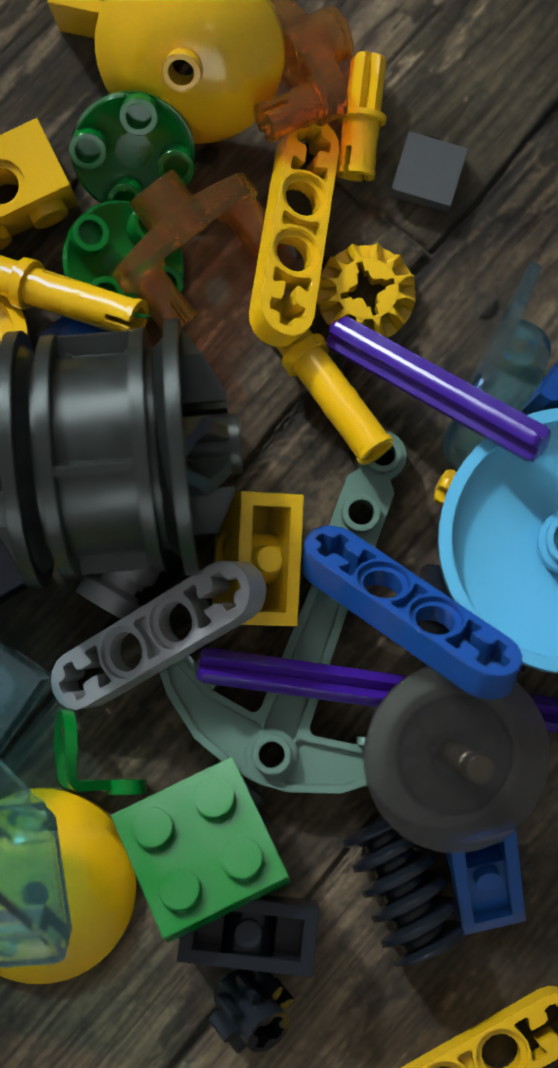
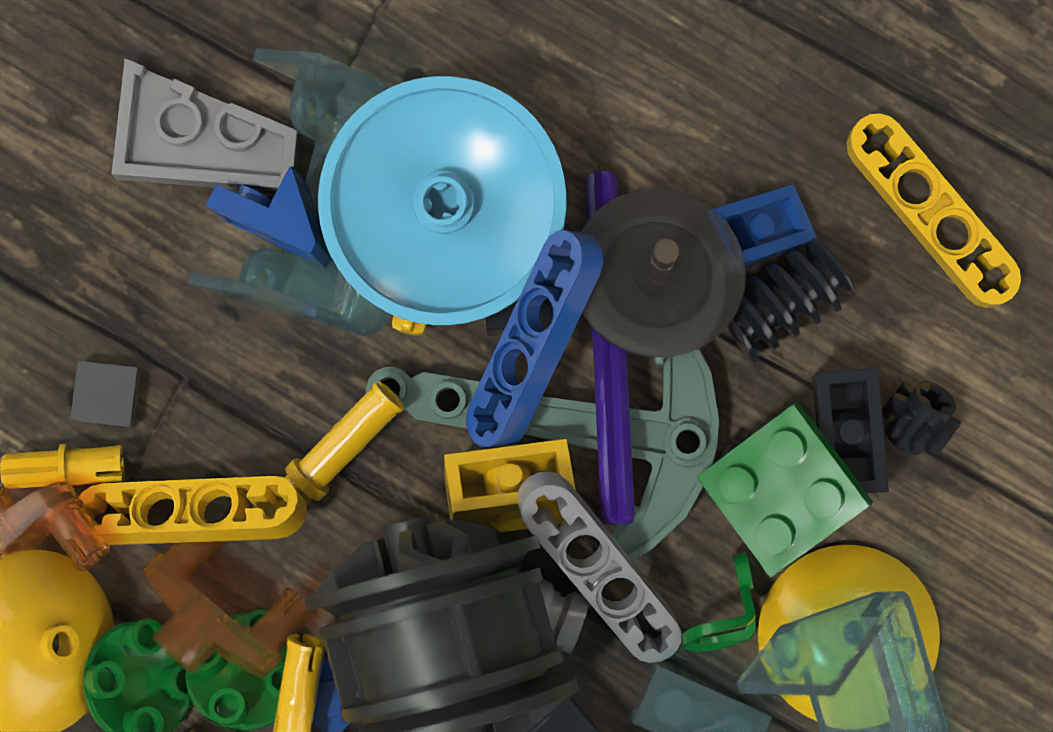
camera: 95 degrees left, 0 degrees up
yellow gear [317,243,416,338] -> none
dark purple axle [327,316,551,462] -> none

